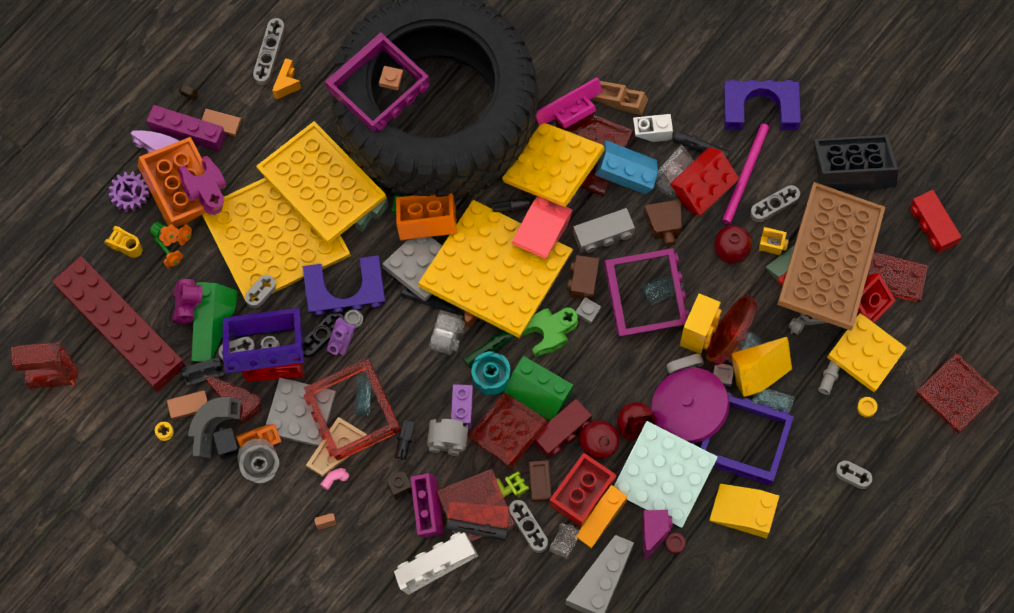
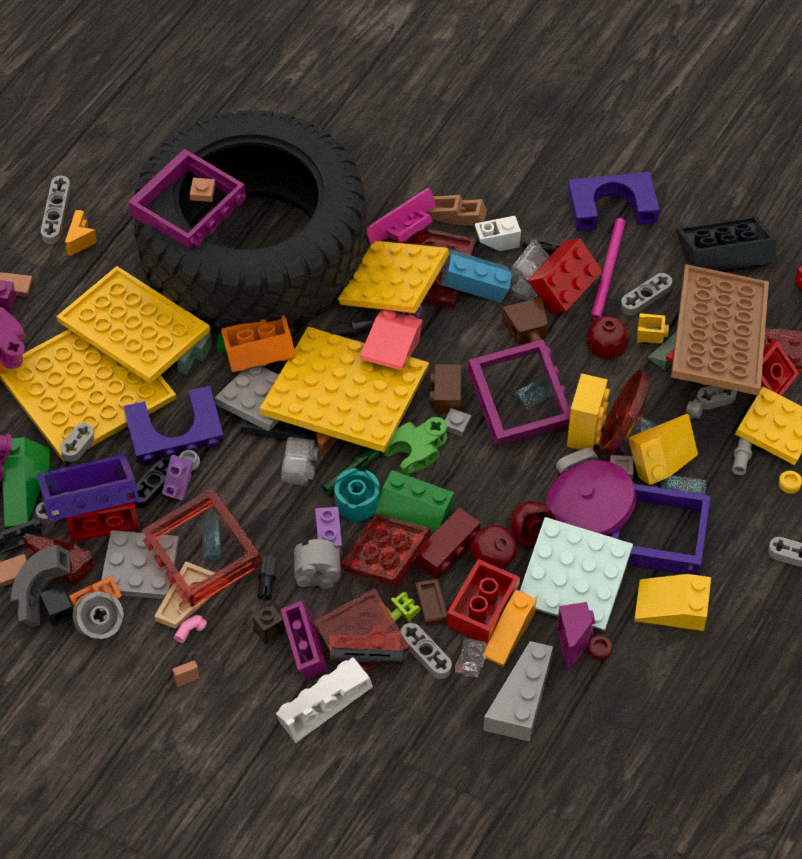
camera: 10 degrees left, 15 degrees down
light grey brick [573,208,635,253] -> none

